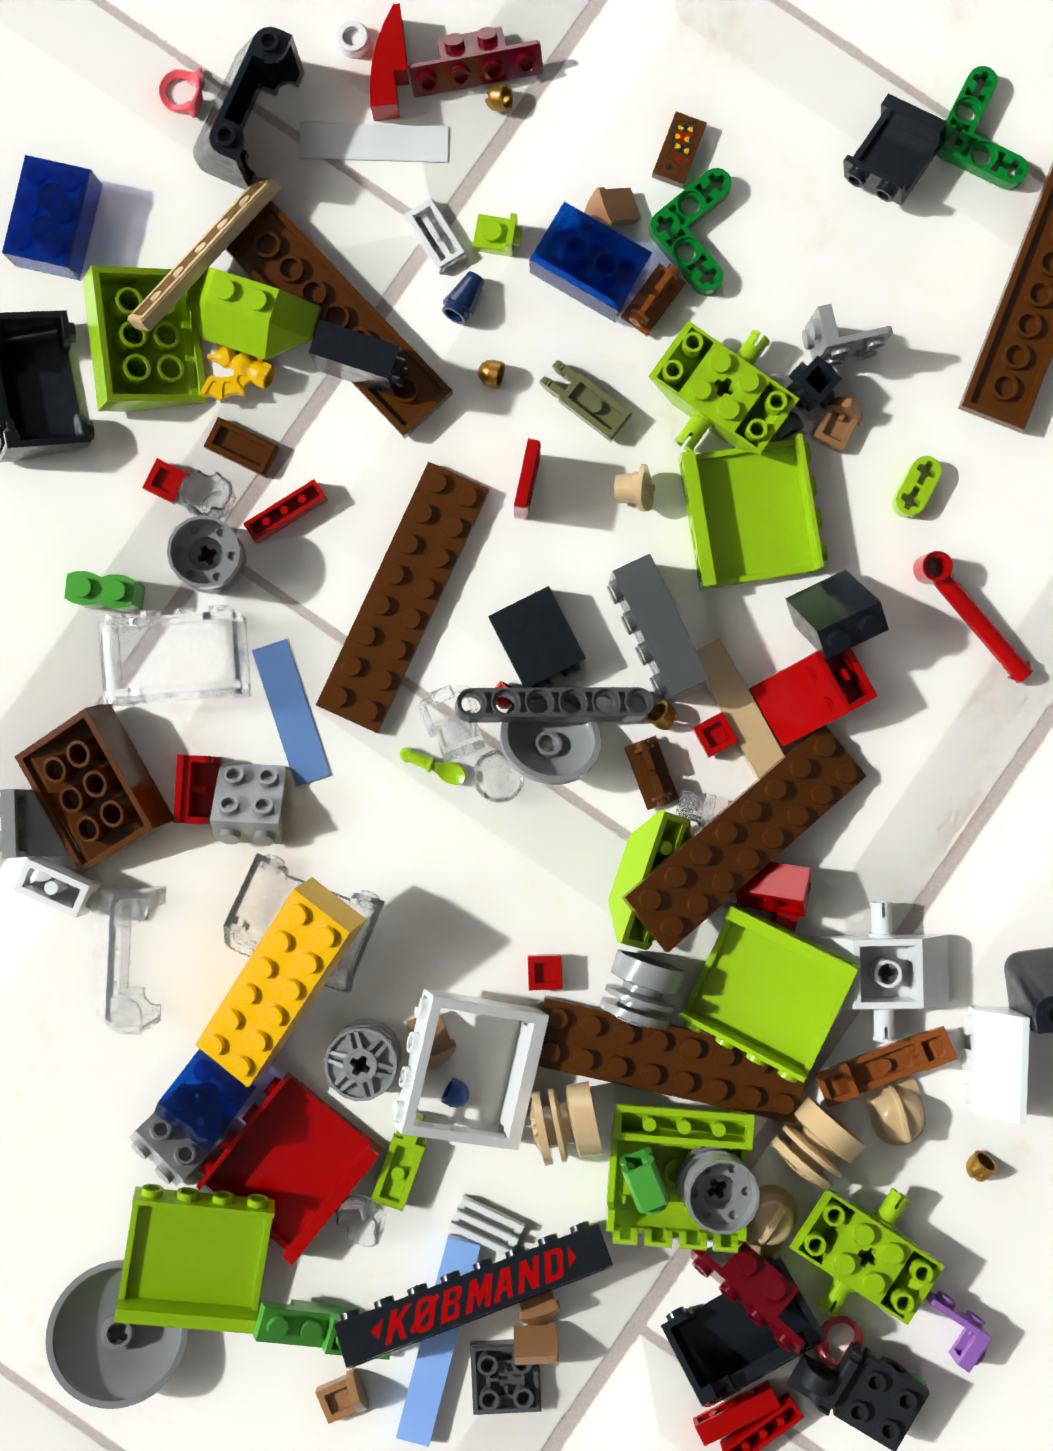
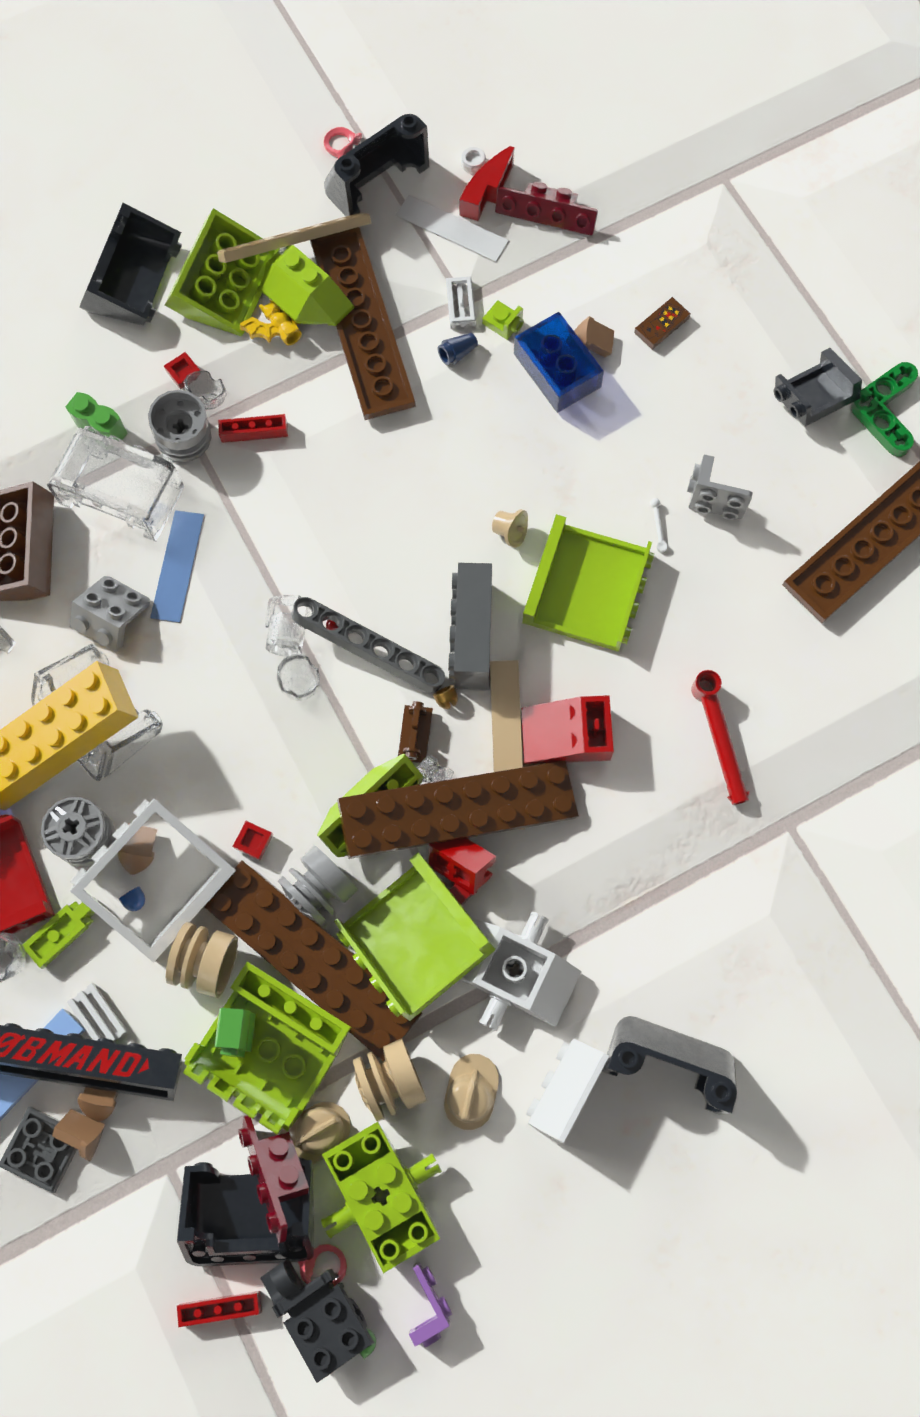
camera: 25 degrees right, 15 degrees down
clear blue brick [2,155,103,281] -> none
red hinge [173,754,222,824] -> none
reddish brown tile [203,417,280,478] -> none
black brick [309,320,409,396] -> none
reddish brown plate [316,461,490,734] -> none
lime piece [399,747,467,785] -> none
pearl gold hinge [478,360,505,389] -> none
pearl gold hinge [485,82,513,112] -> none
black brick [488,586,586,688] -> none
light grey dish [500,697,602,785] -> none
red tile [514,438,541,520] -> none
olive hinge [539,360,632,443] -> none
dark orange hinge [620,263,686,337] -> none
green beam [649,168,732,296] -> none
lime slope [649,321,800,455] -> none
light grey wheel [676,1146,760,1234] -> none
red plate [692,712,739,758] -> none
red piece [693,1380,781,1447] -> none
dark grey hinge [776,411,804,440] -> none
black brick [785,570,889,660] -> none
black brick [786,355,843,412] -> none
medium nougat tile [811,397,863,453] -> none
dark orange slope [815,1026,958,1108] -> none
lime beam [892,456,942,518] -> none
pearl gold hinge [966,1150,997,1182] -> none

